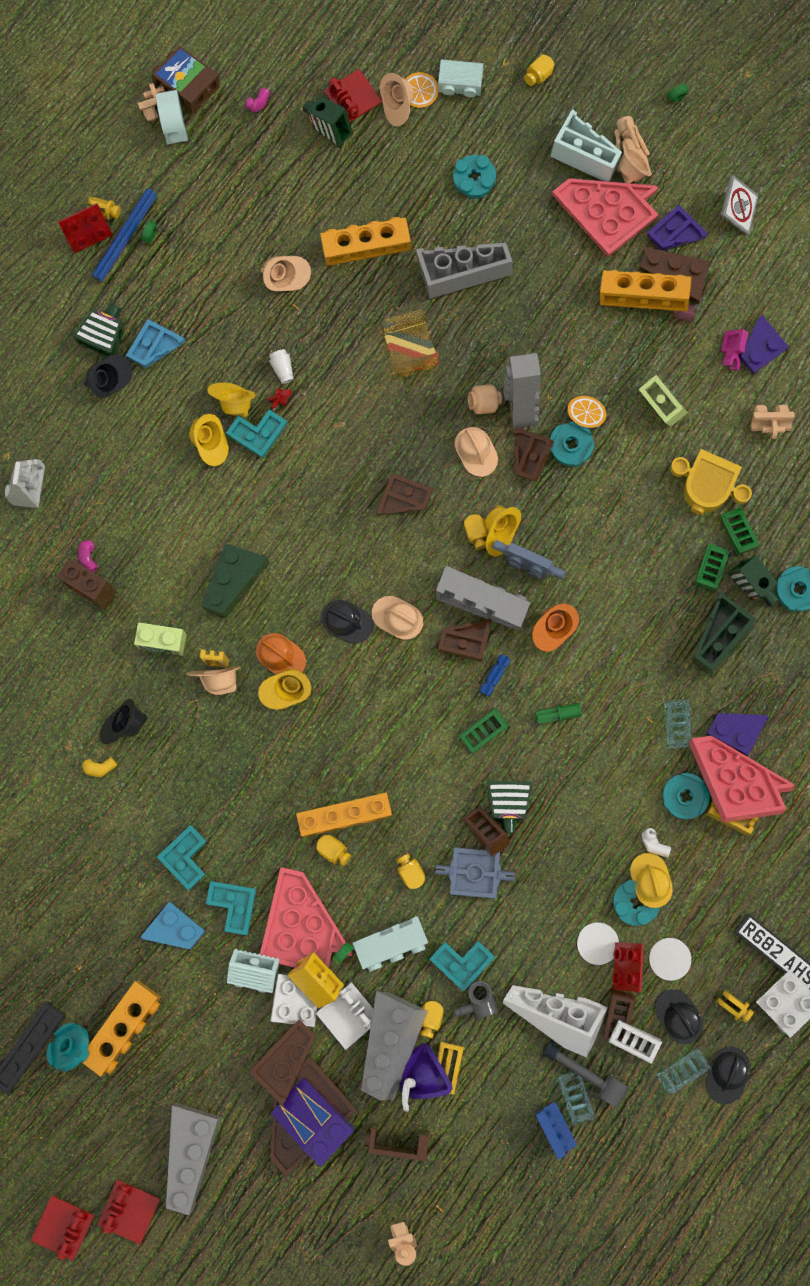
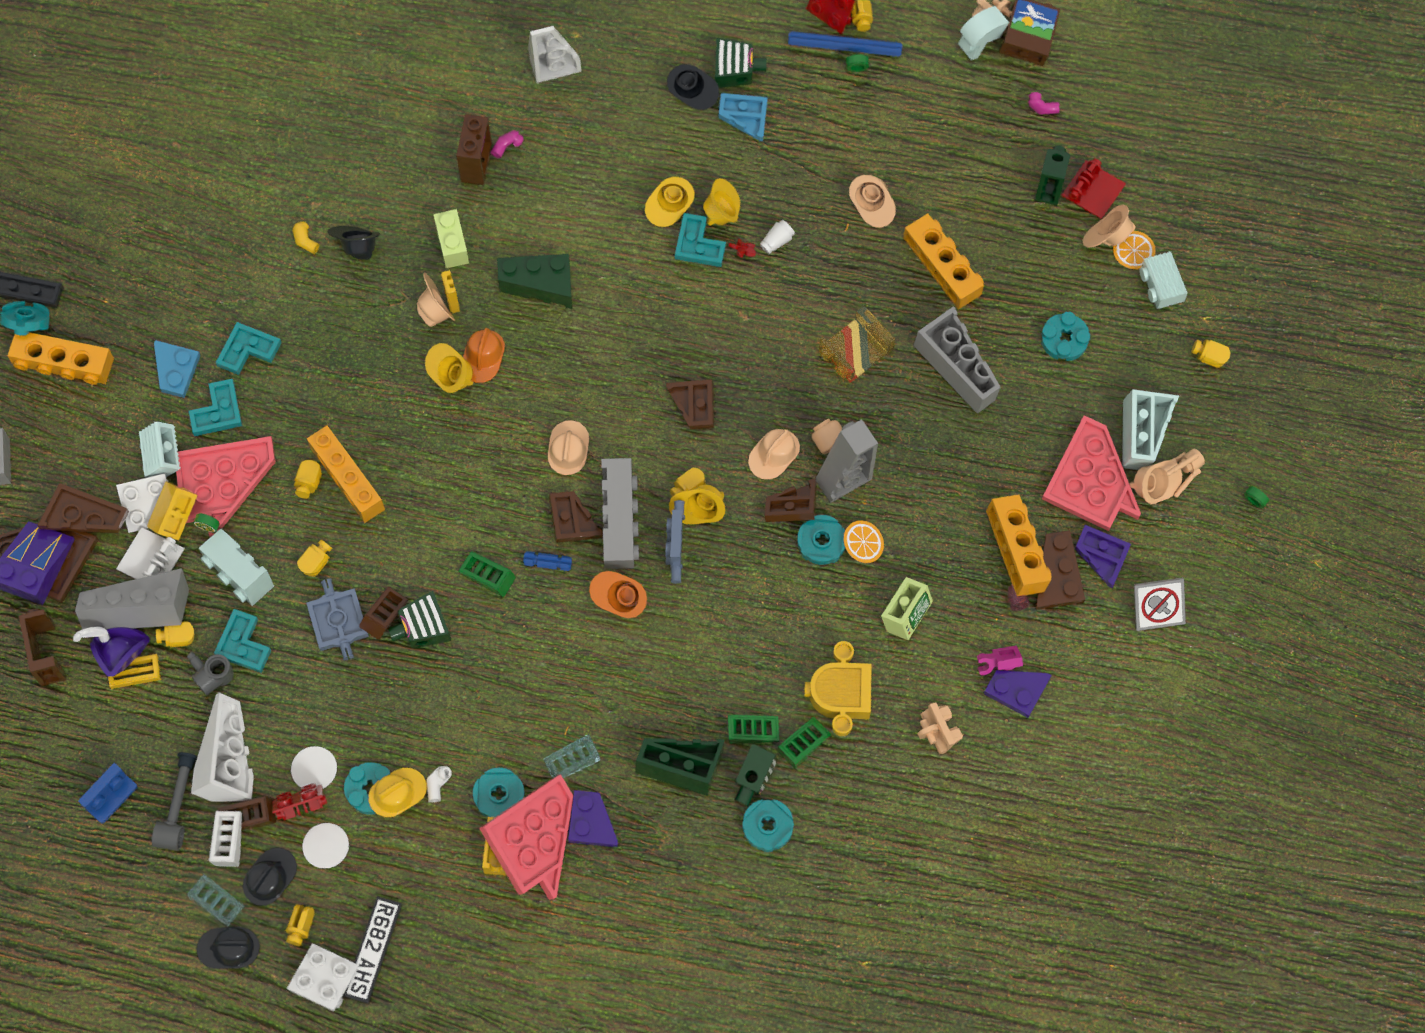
camera: 60 degrees right, 10 degrees down
black piece [321,600,373,643] -> none
green axle [535,703,582,724] -> none
clear light blue slope [557,1072,595,1126] -> none

